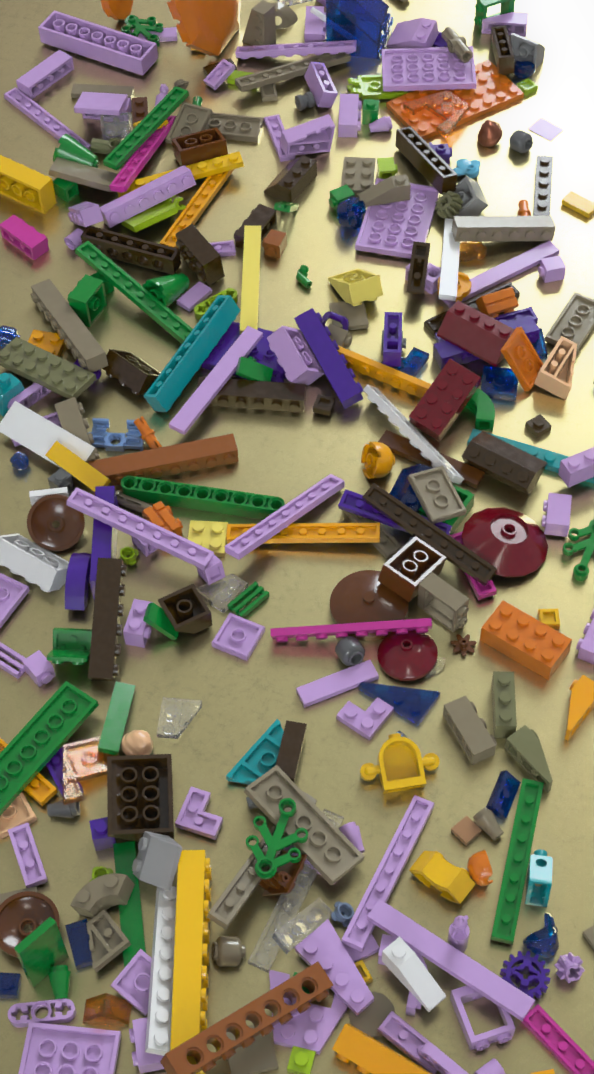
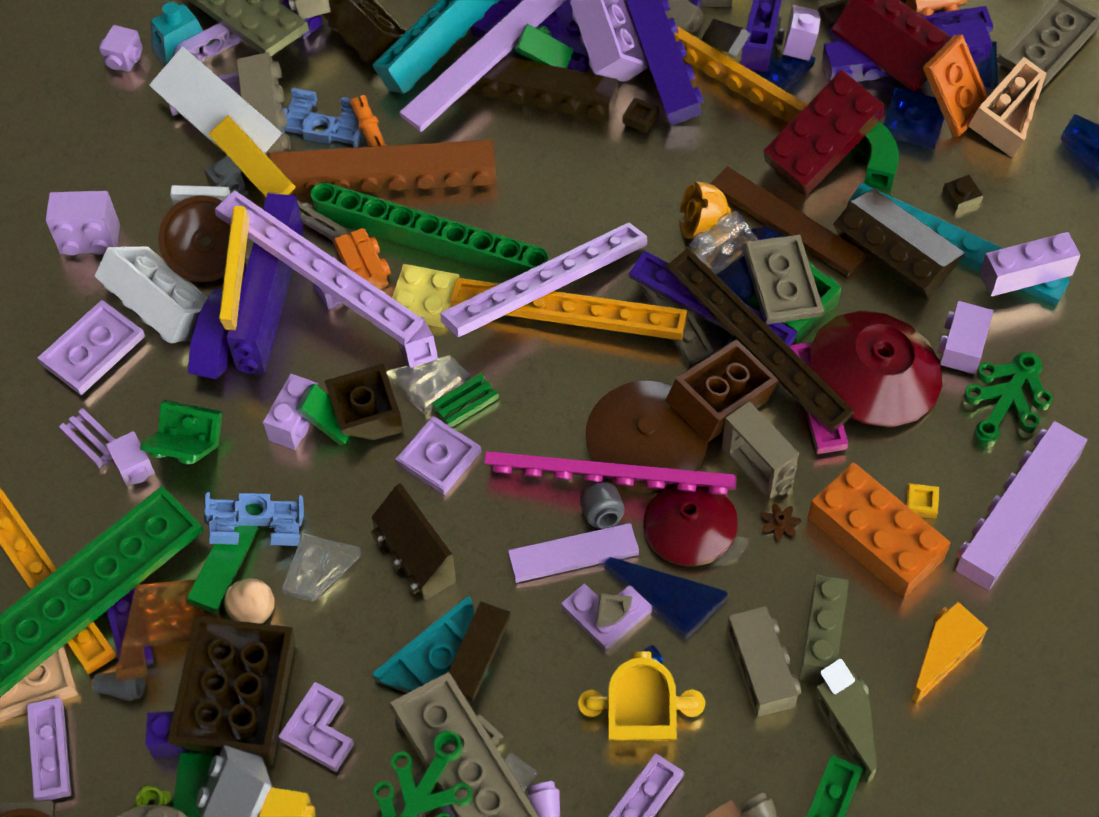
camera: 10 degrees right, 5 degrees up
clear blue plate [10,451,29,470] -> none
dark brown brick [88,558,127,681] -> none
lime plate [118,546,139,566] -> none
white plate [363,384,464,485] -> none
clear blue plate [486,770,521,819] -> none
none -> medium blue piece [204,492,304,546]
none -> yellow tile [219,206,250,330]
none -> dark brown slope [371,483,457,602]
none -> dark tan tile [596,593,632,628]
none -> clear brick [689,210,758,274]
none -> dark brown tile [700,19,750,57]
none -> lavender slope [783,4,820,61]
none -> white sticker [821,659,855,694]

